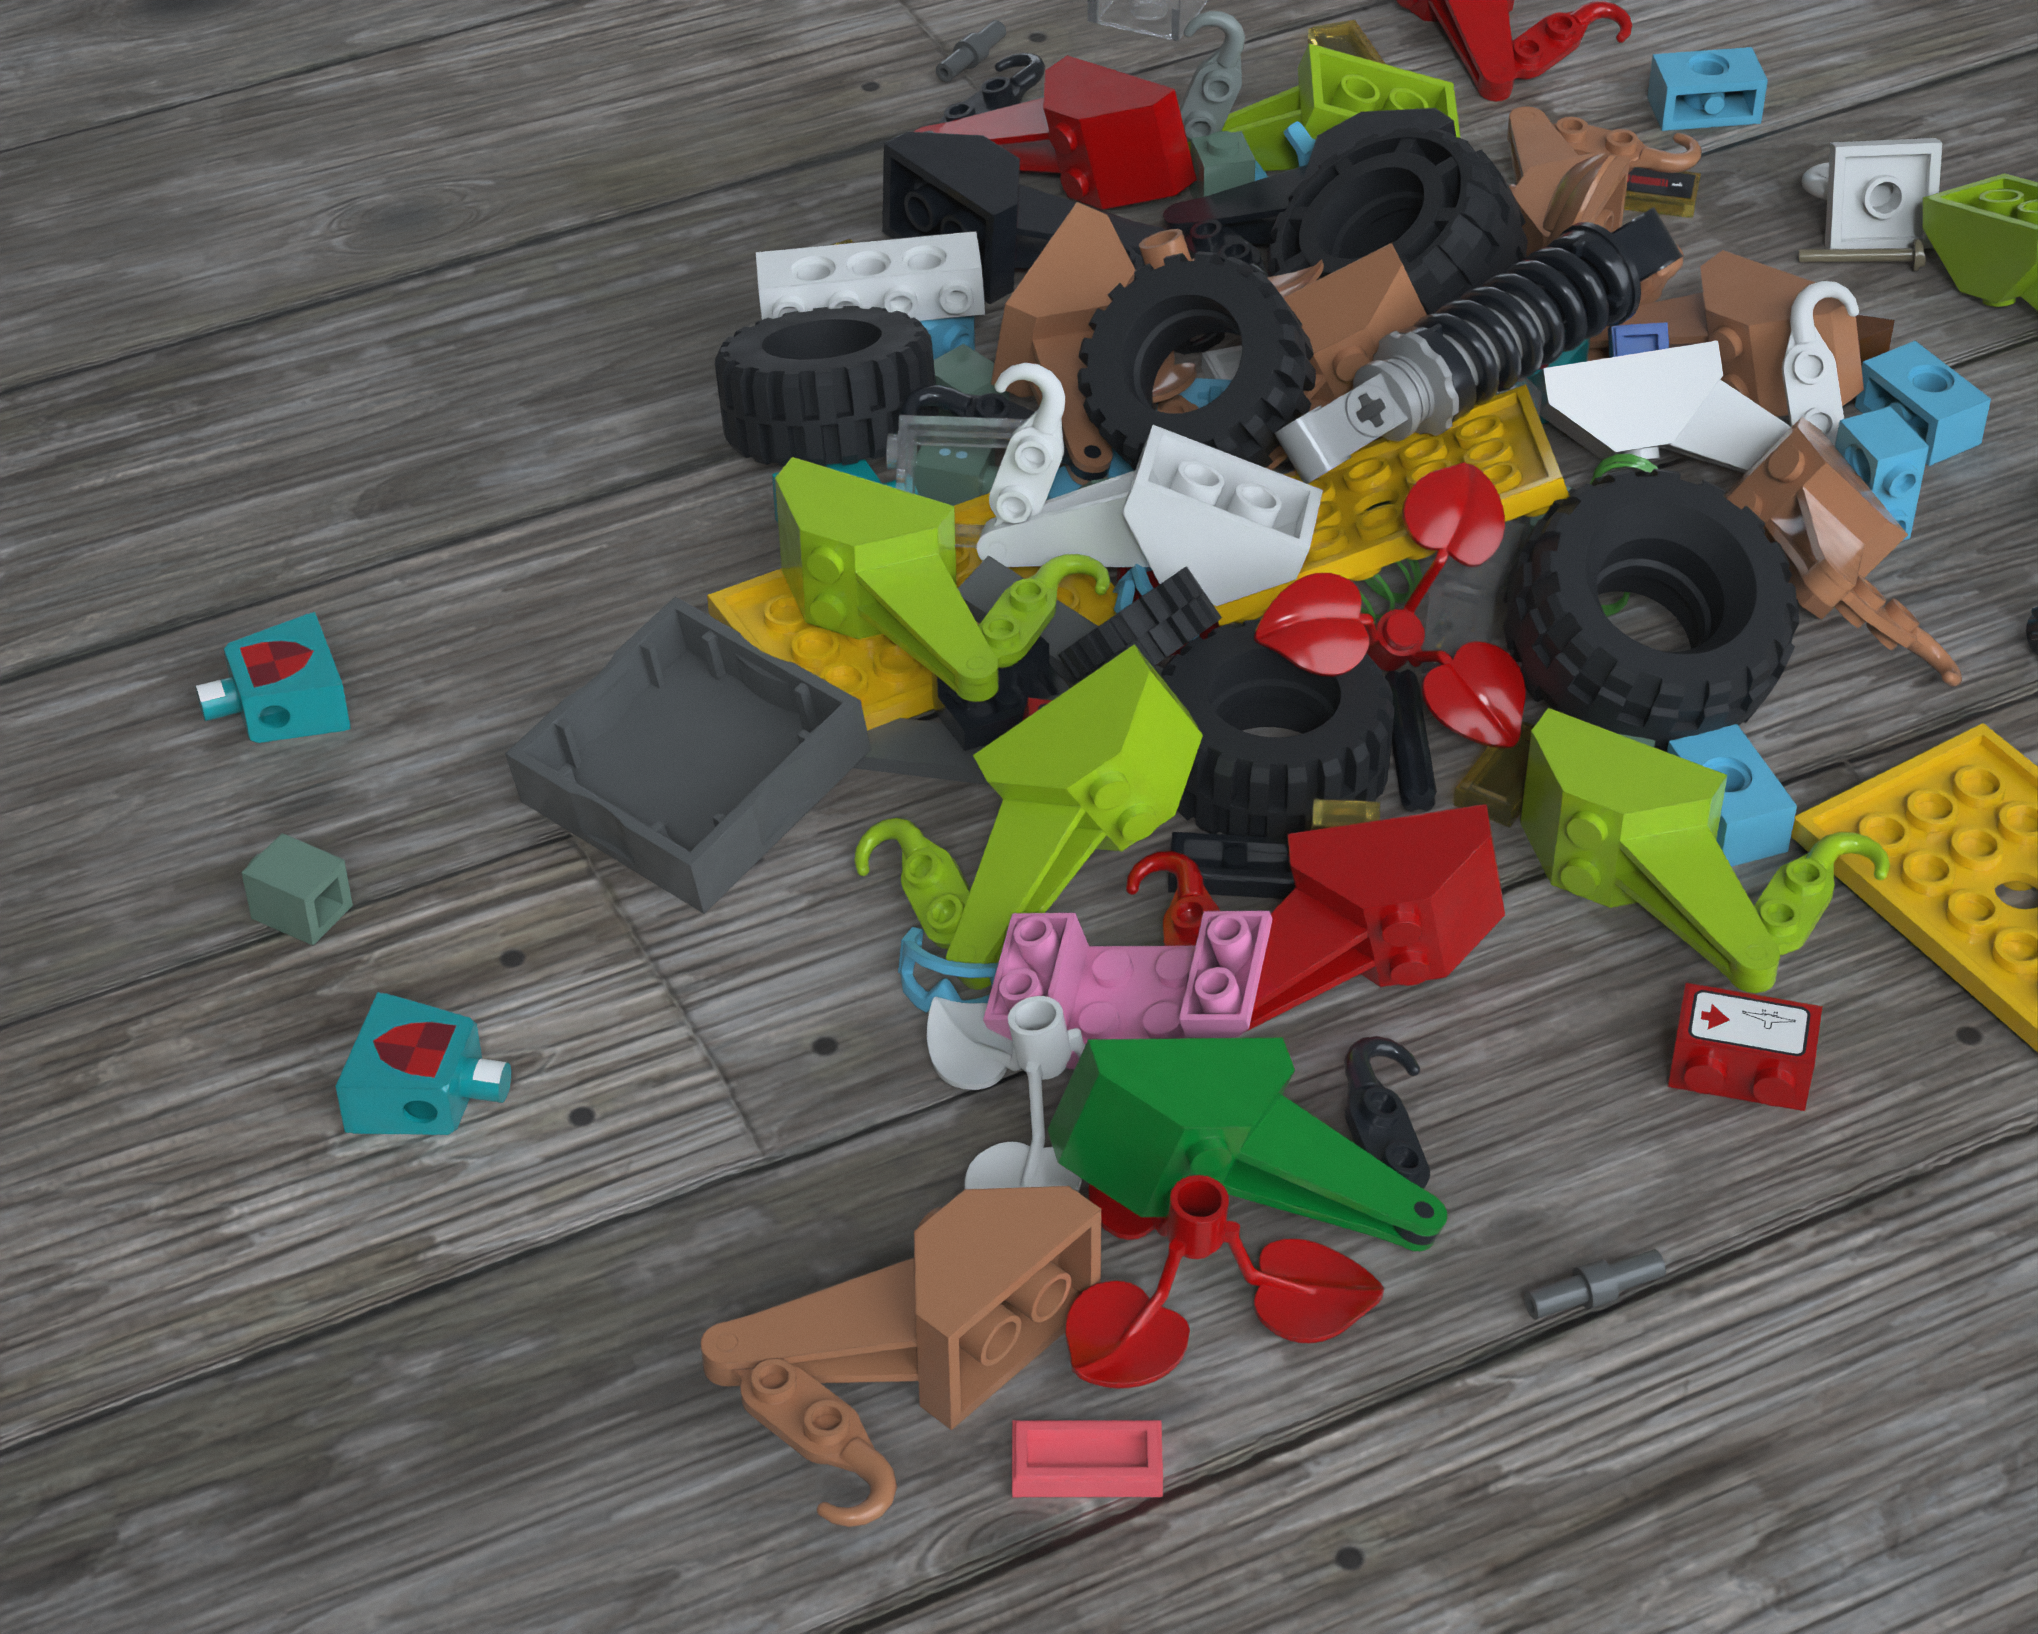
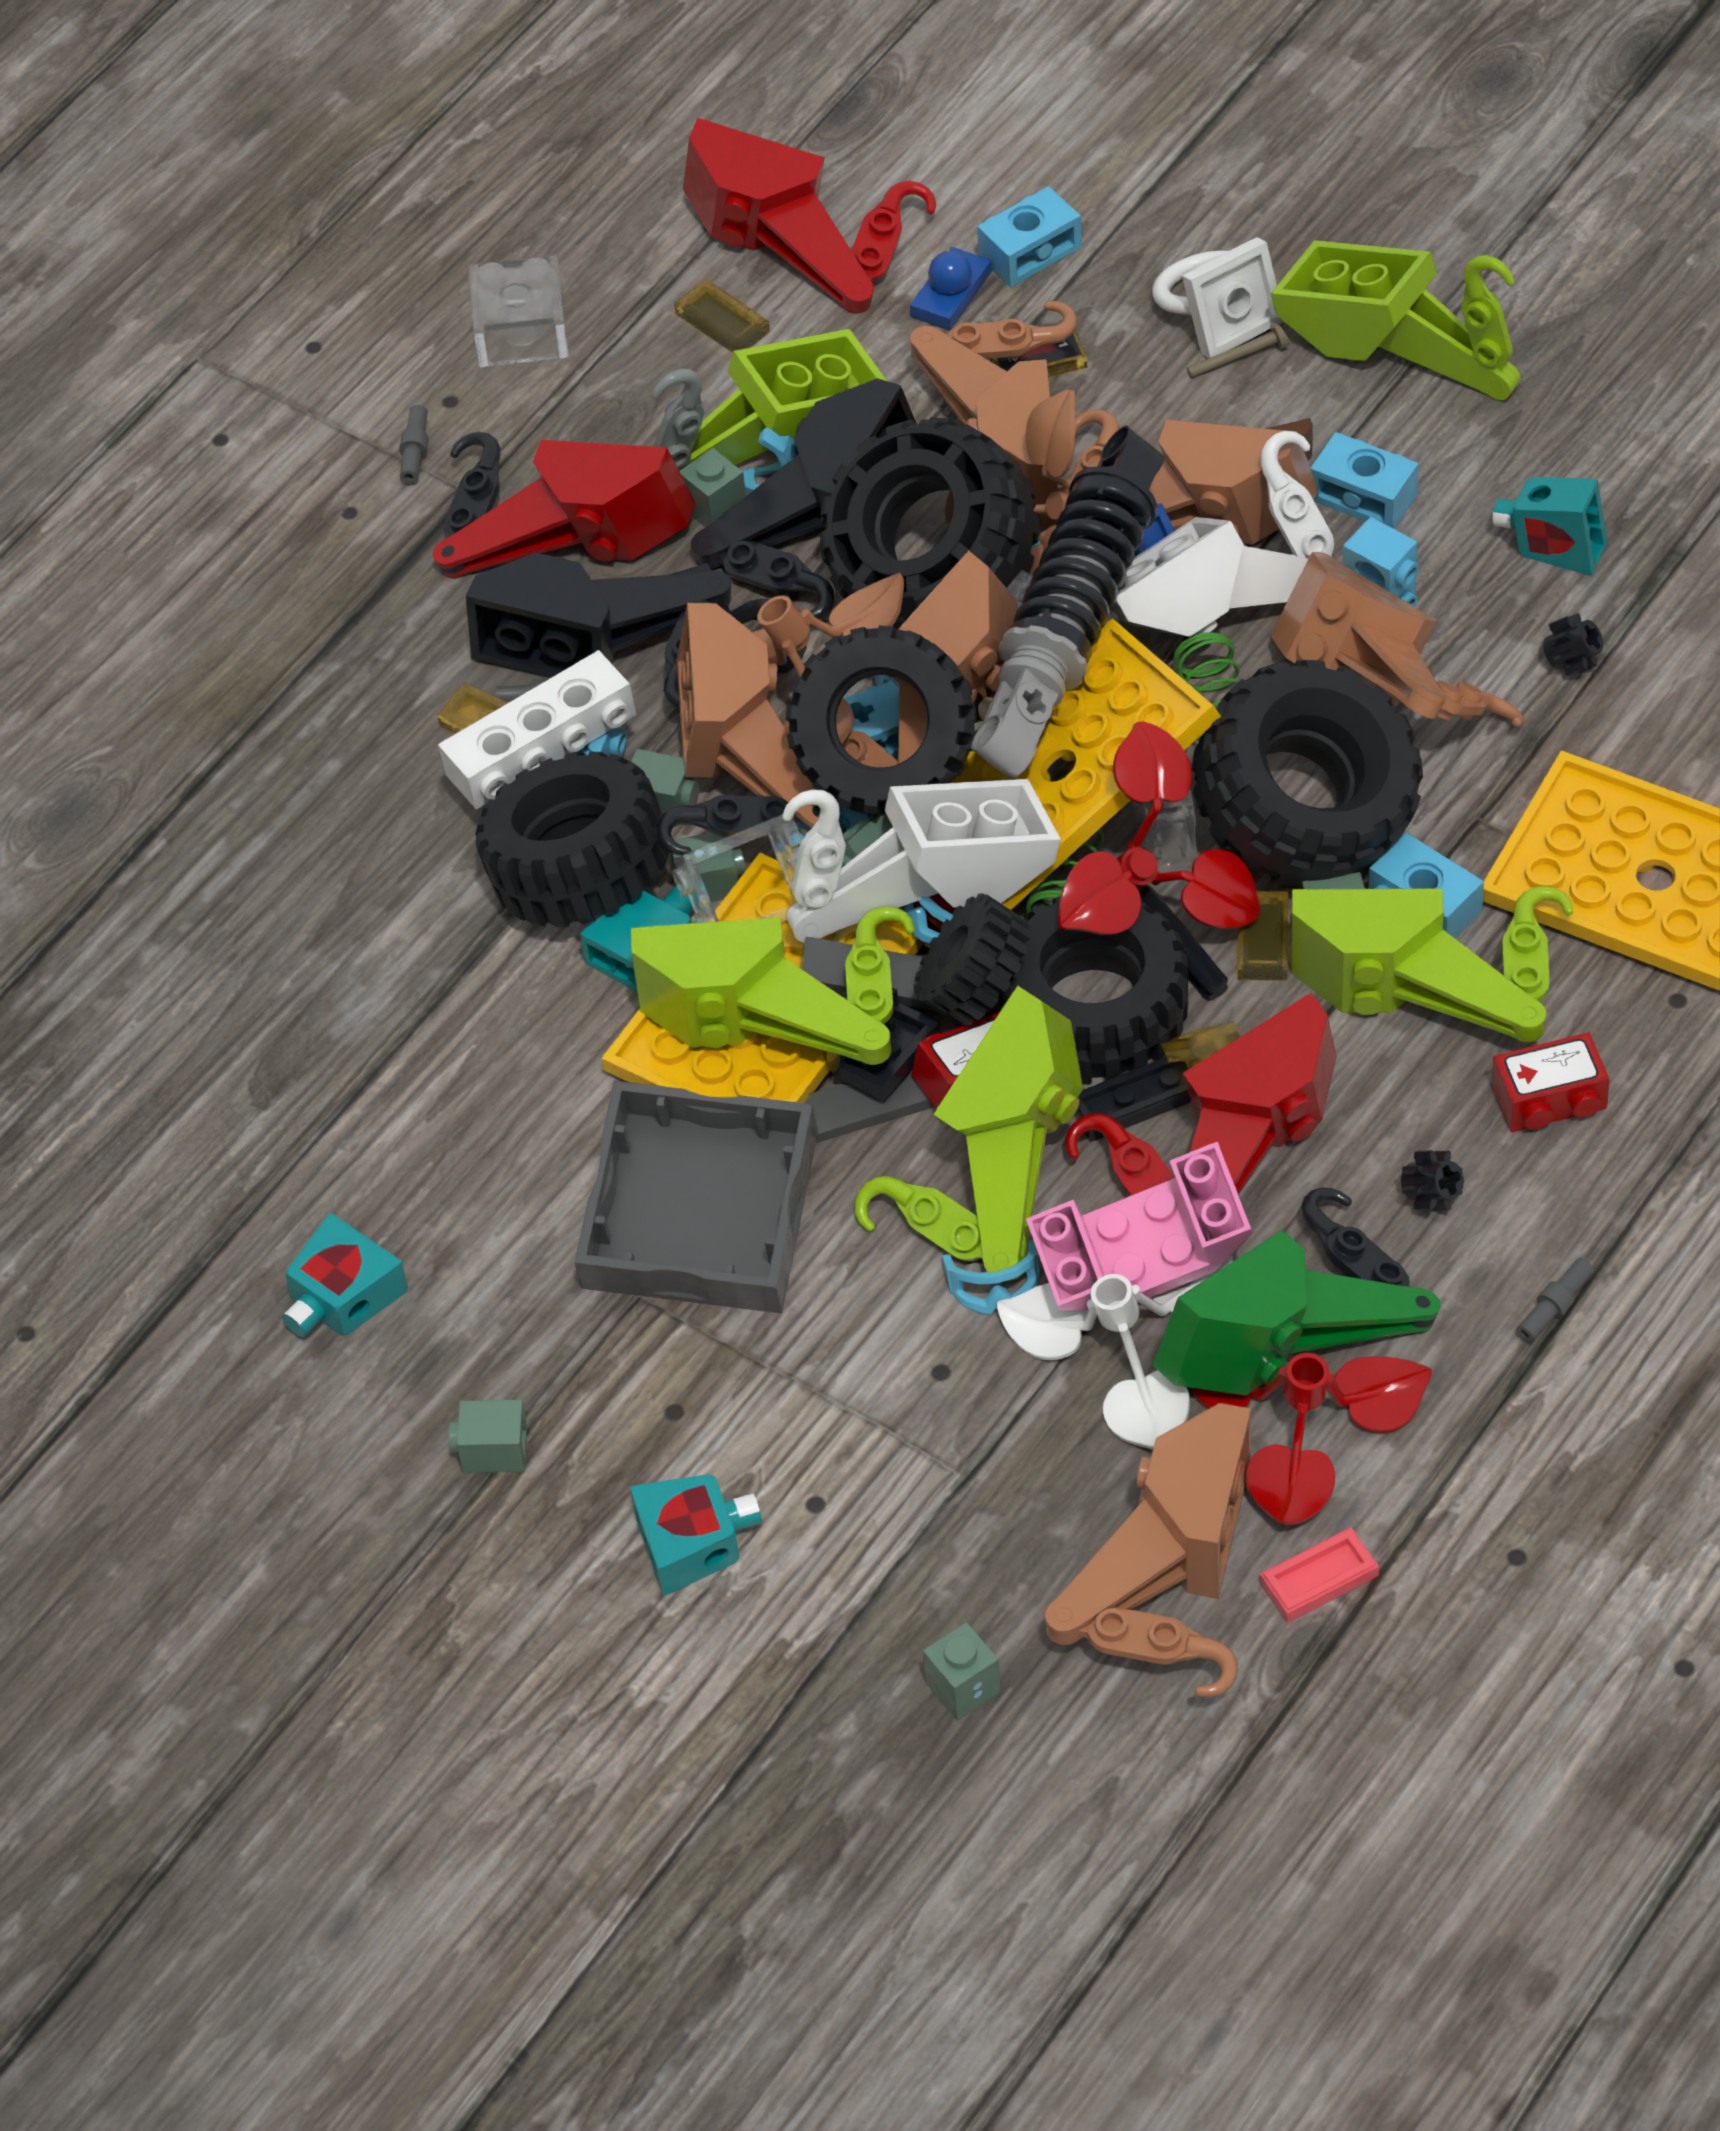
camera: 25 degrees left, 10 degrees up
none -> blue tile [910,247,992,330]
none -> sand green brick [923,1622,1001,1721]
none -> black gear [1401,1150,1464,1211]

